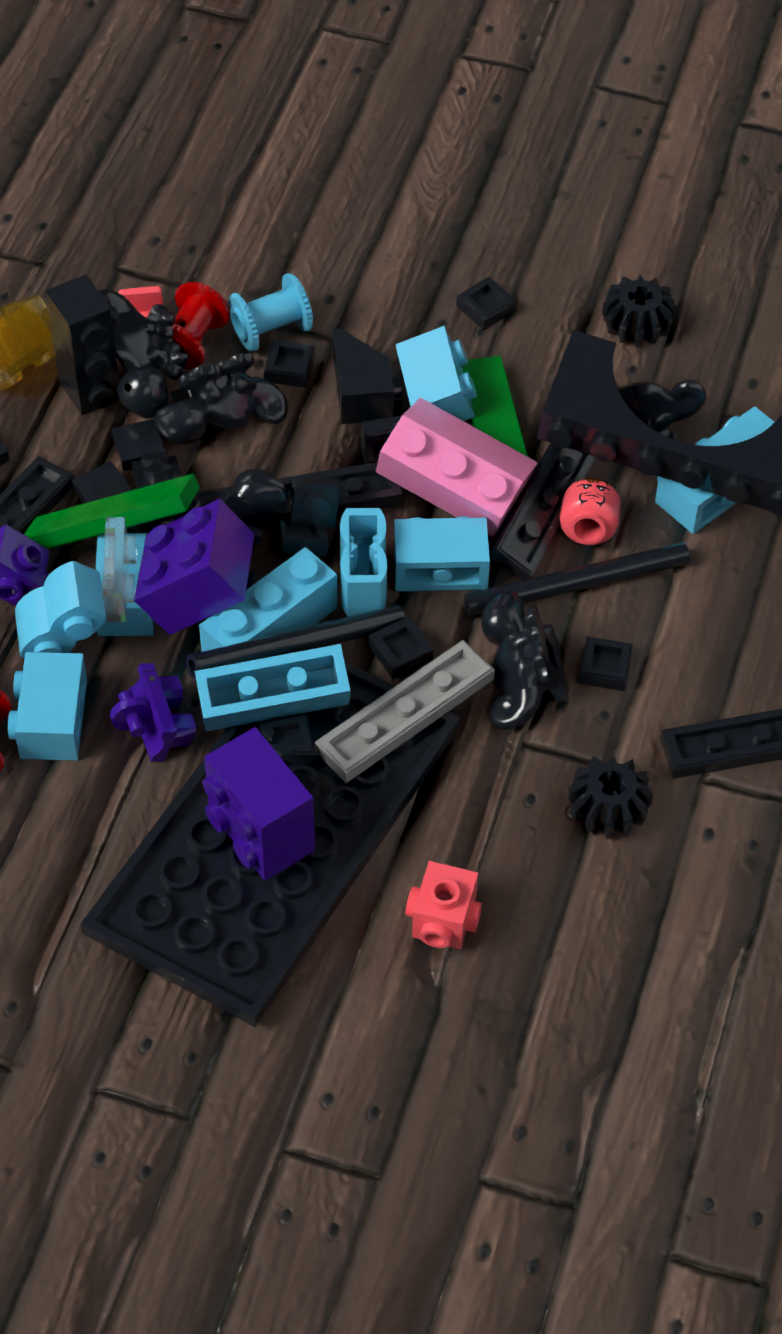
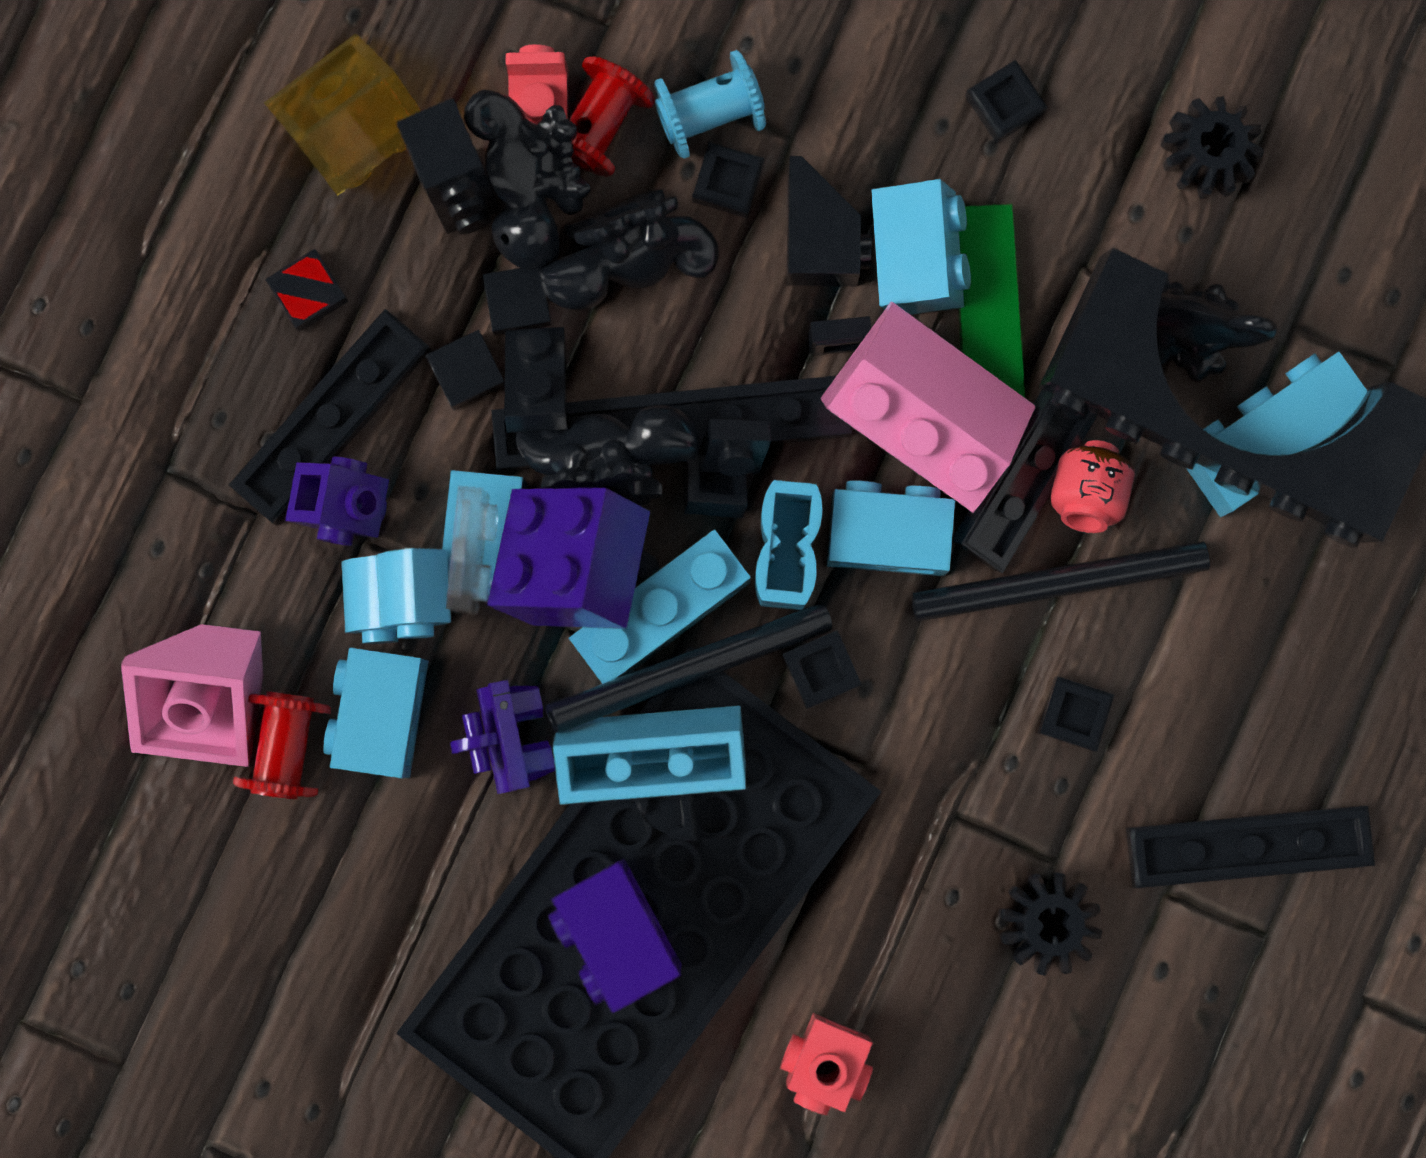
camera: 10 degrees right, 30 degrees up
green tile [24,474,200,549] -> none
light grey tile [315,640,495,783] -> none
black animal [481,591,569,730] -> none

